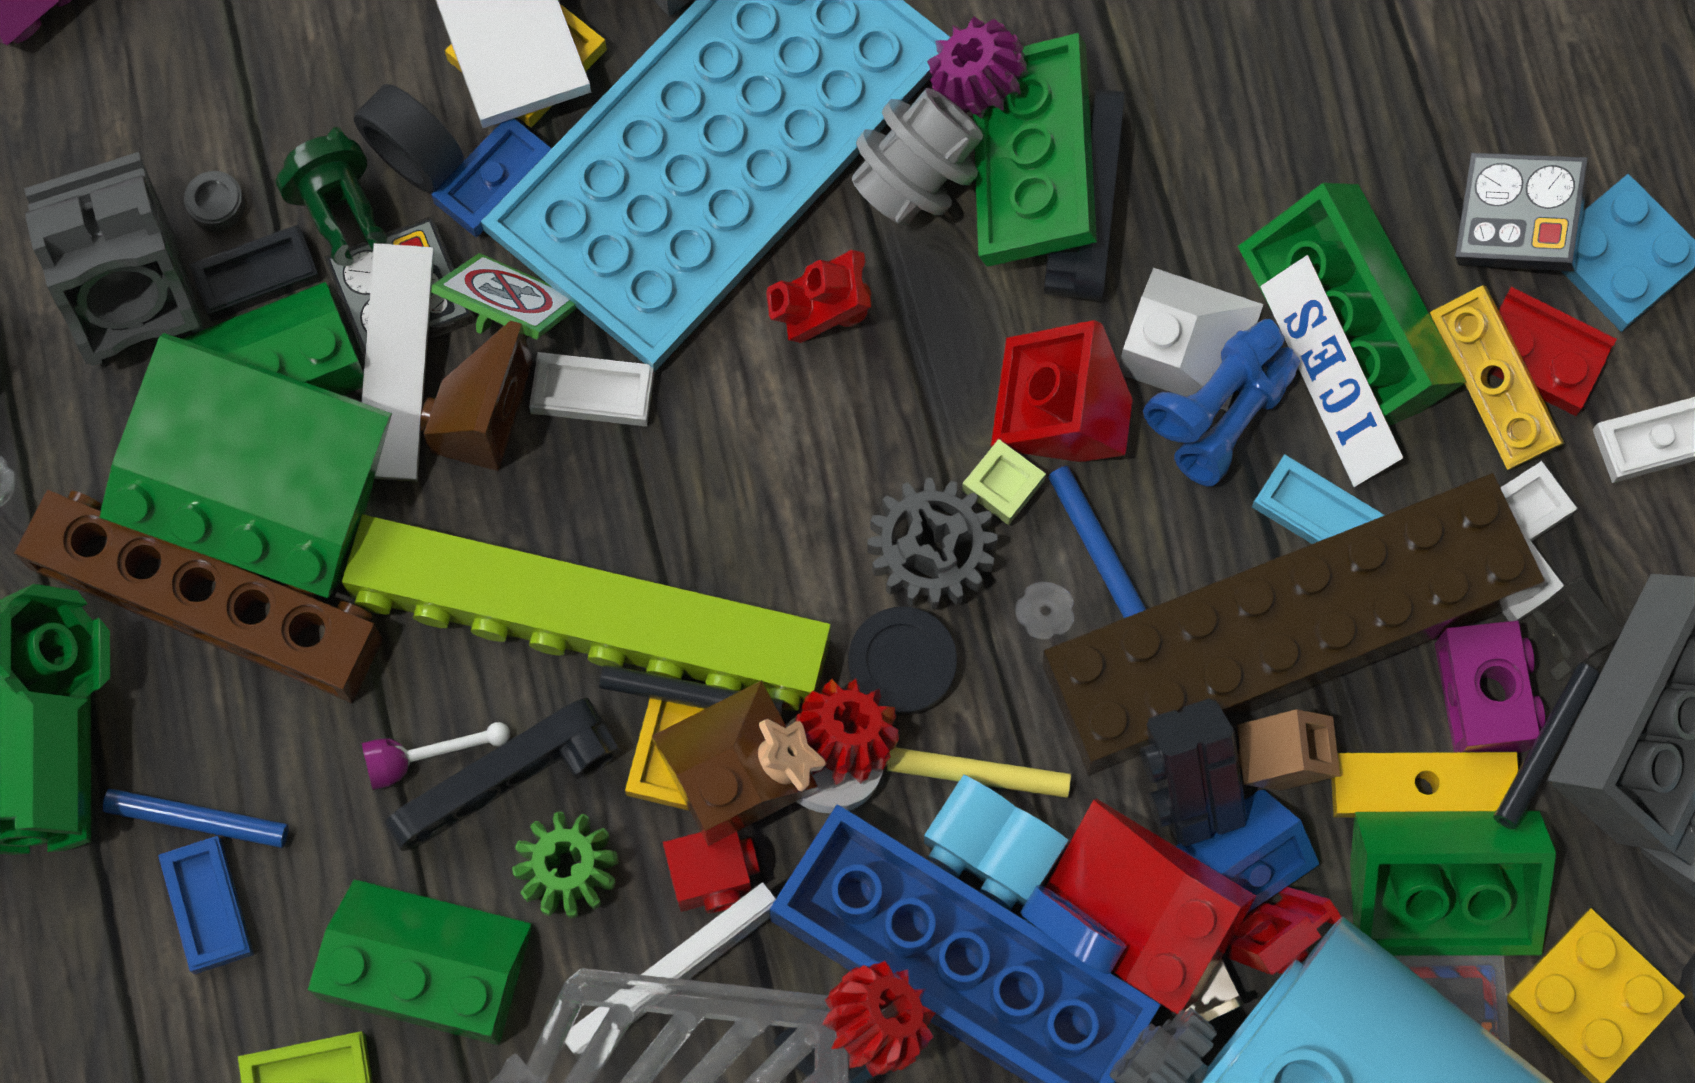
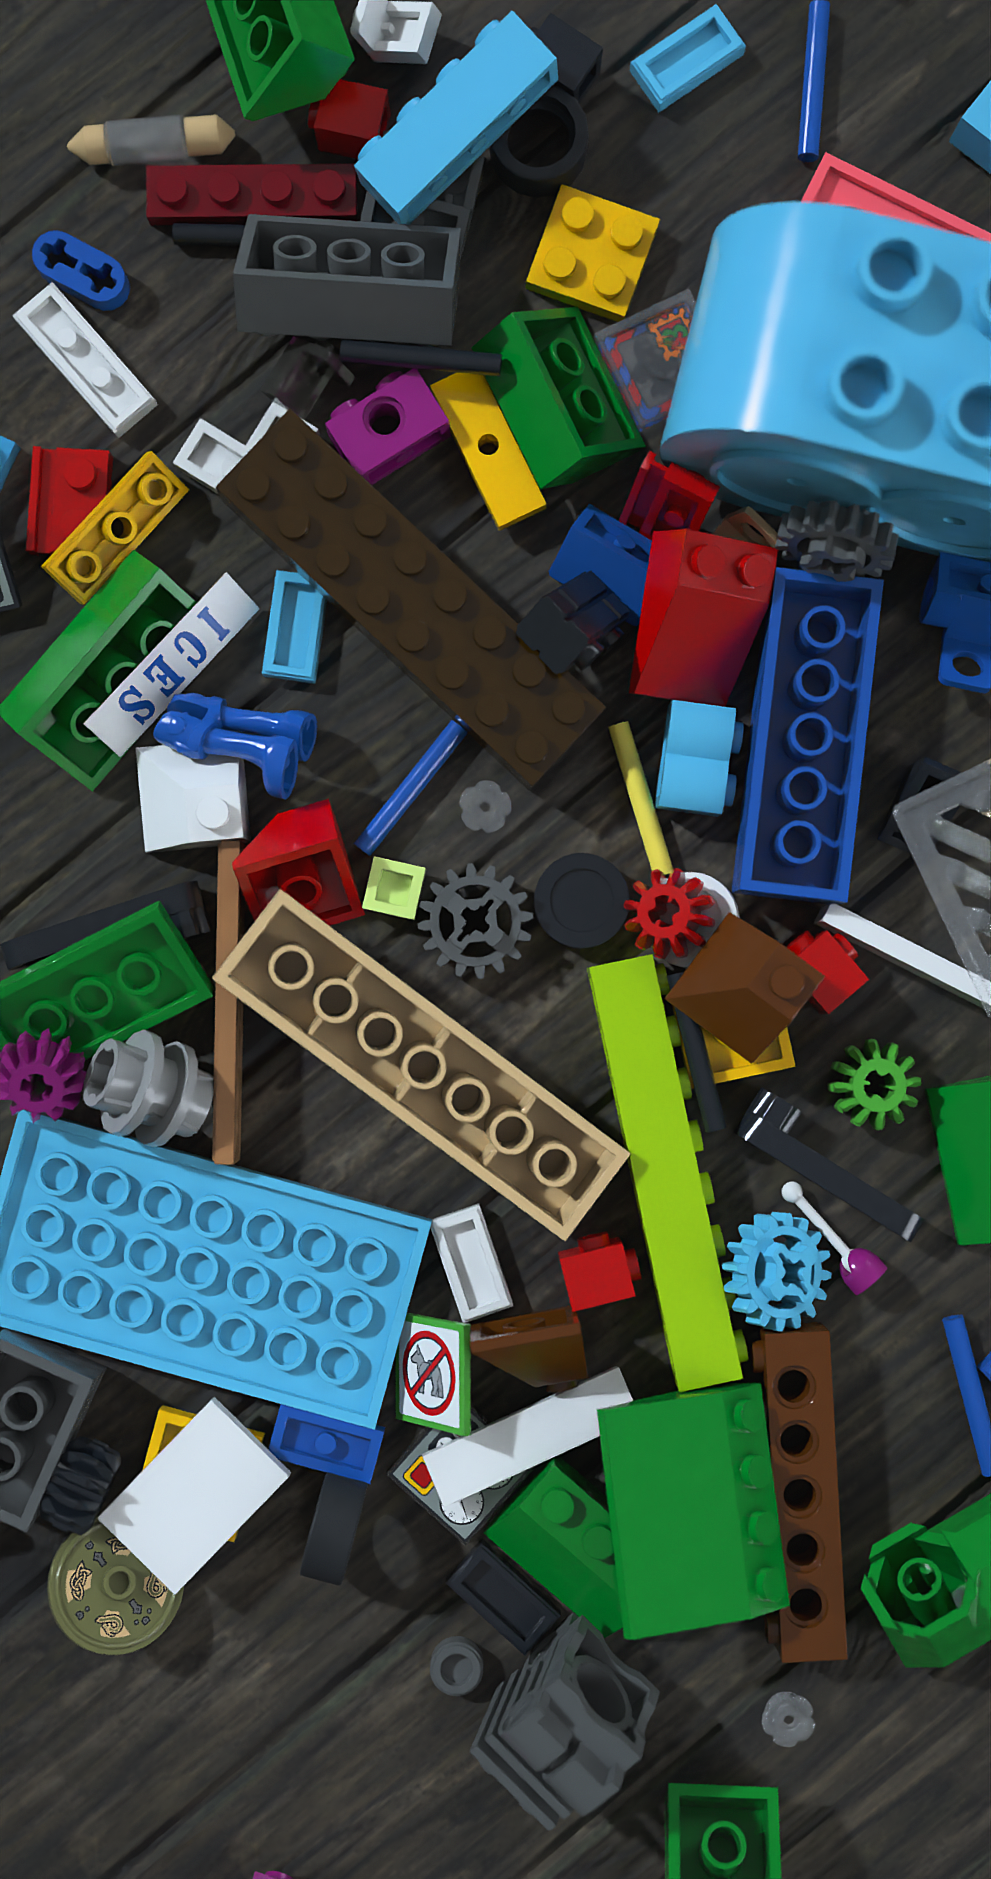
camera: 115 degrees left, 15 degrees up
dark green piece [276,127,387,266] -> none
light nougat plate [758,719,825,792] -> none
red hips [766,249,871,343] -> none
red gear [822,961,936,1077] -> none
blue beam [1020,885,1126,974] -> none
medium nougat brick [1237,709,1340,791] -> none
none -> medium nougat tile [212,840,246,1165]
none -> tan brick [212,889,630,1241]
none -> red brick [558,1232,642,1312]
none -> medium azure gear [722,1212,832,1332]

